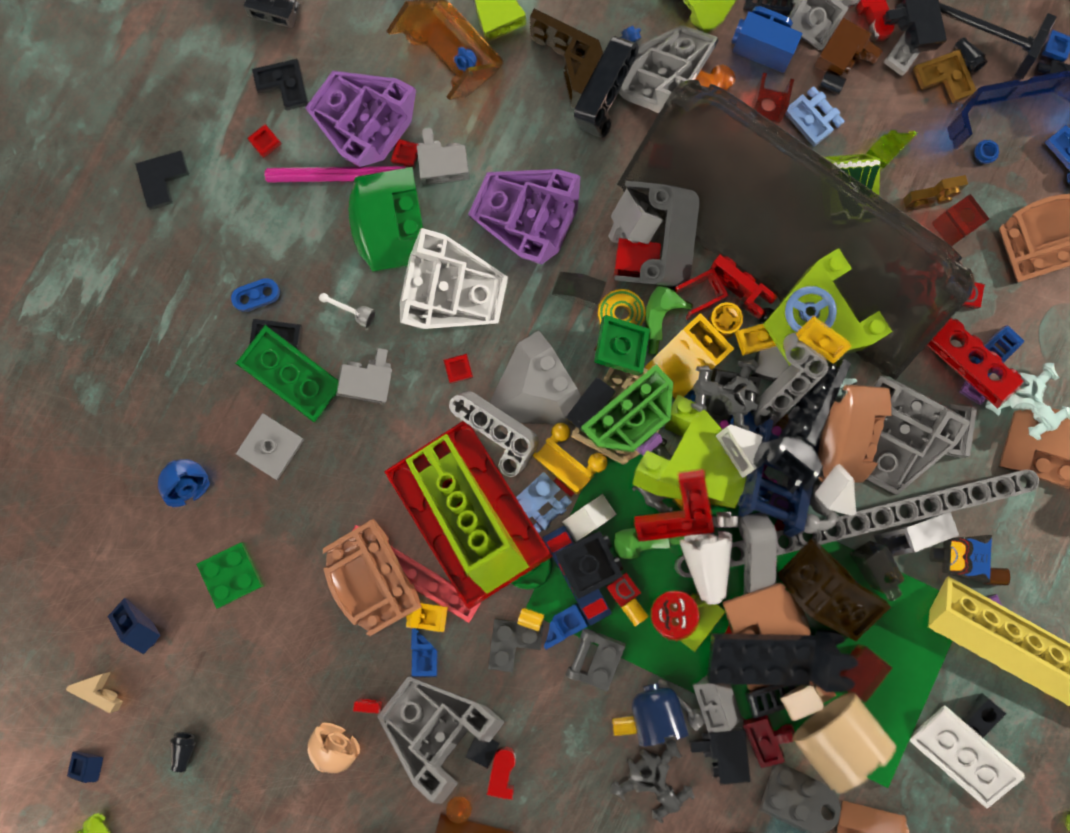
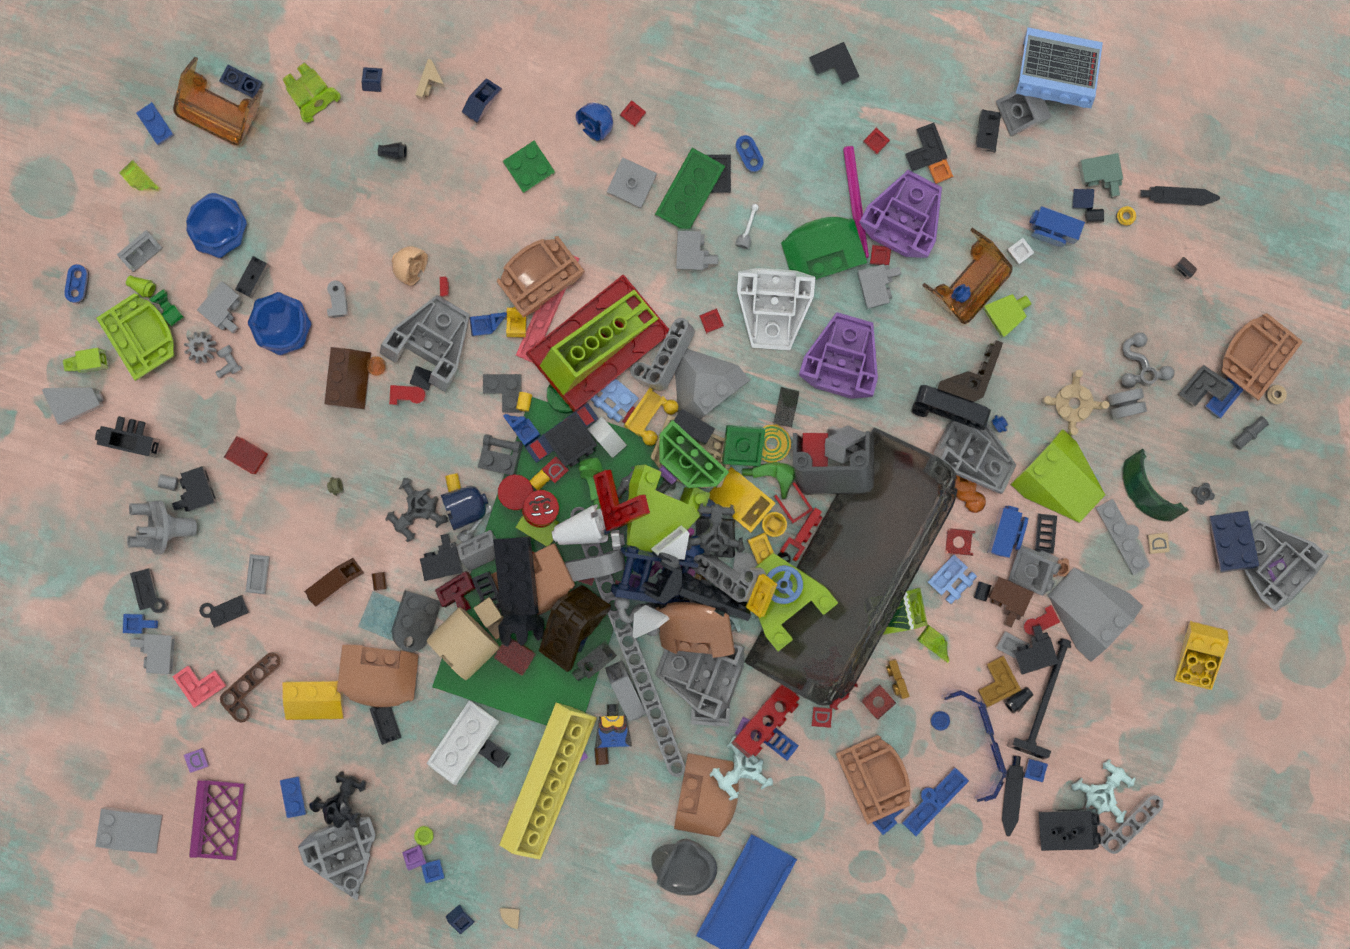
camera: 85 degrees right, 5 degrees up
none -> red head [498,475,534,510]
none -> red tile [620,100,646,128]
none -> orange tile [928,159,953,184]

